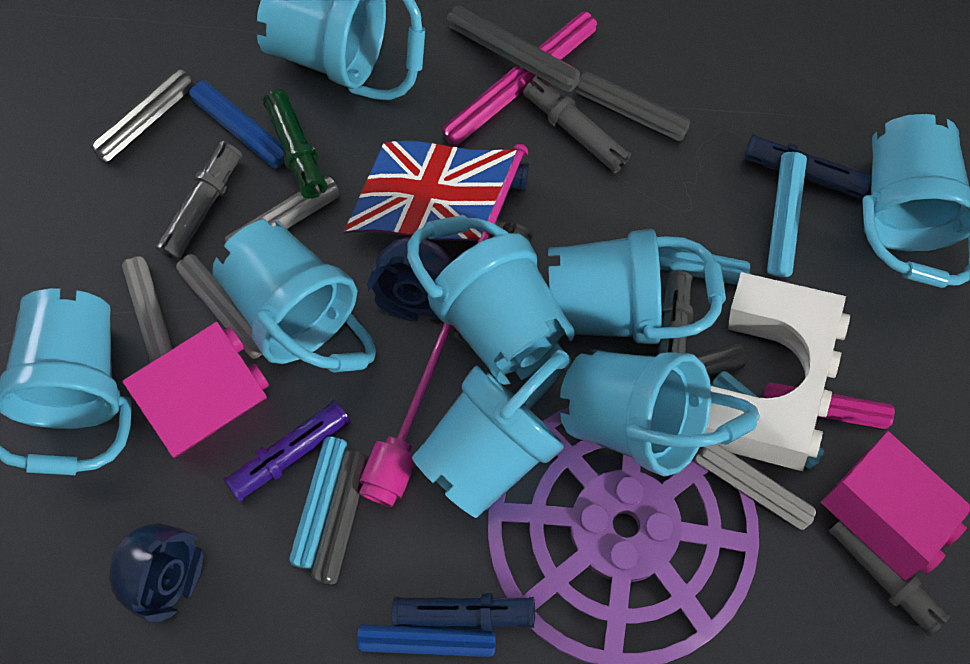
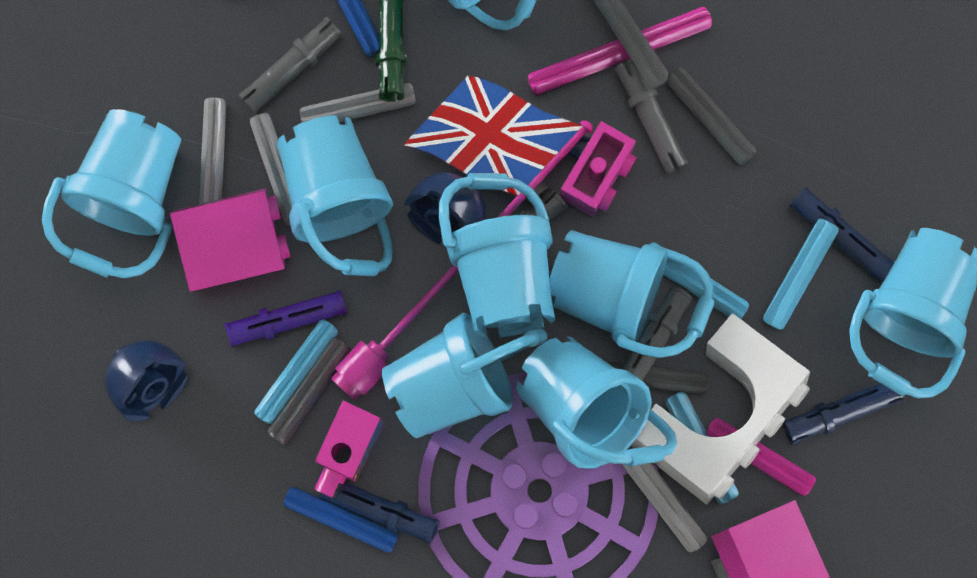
camera: 25 degrees right, 10 degrees up
none -> dark pink torso [314,401,384,500]
none -> dark pink brick [560,121,637,218]
none -> dark blue pin [783,384,904,445]

